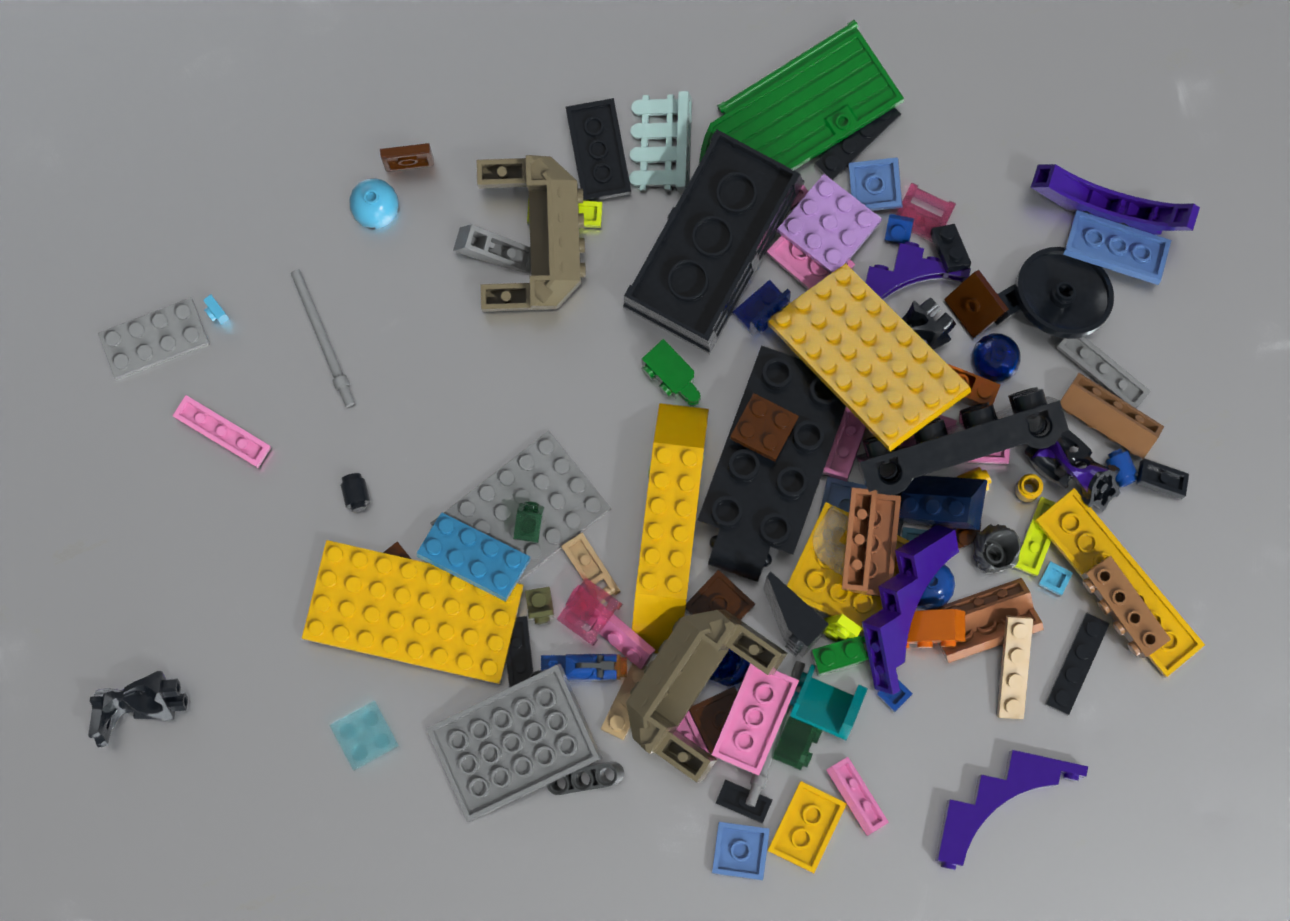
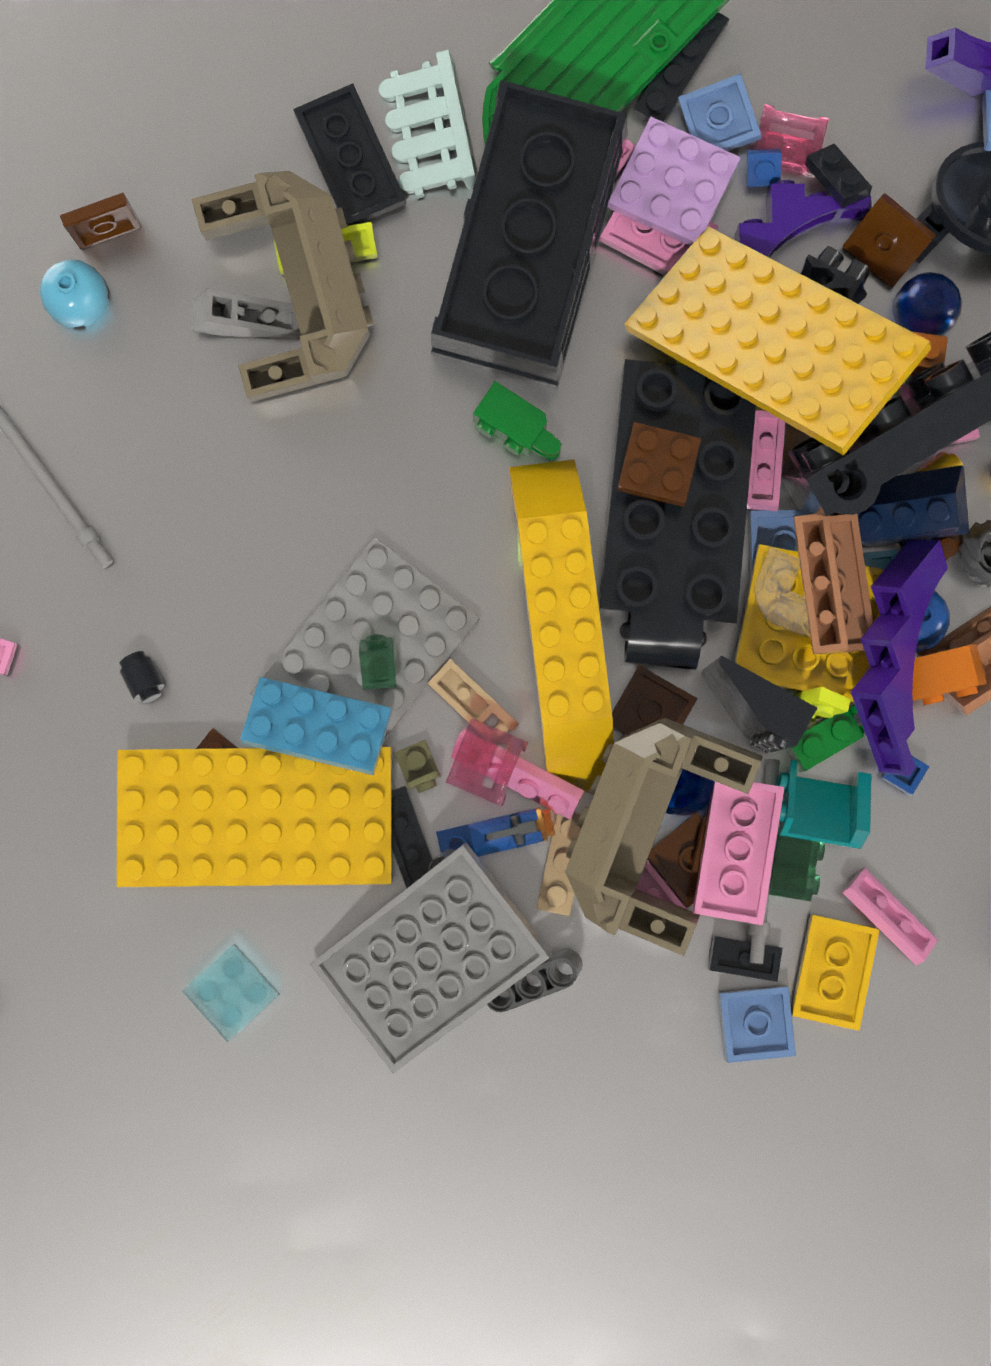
camera: 15 degrees left, 5 degrees up
clear blue bracket [733,280,791,335] -> none

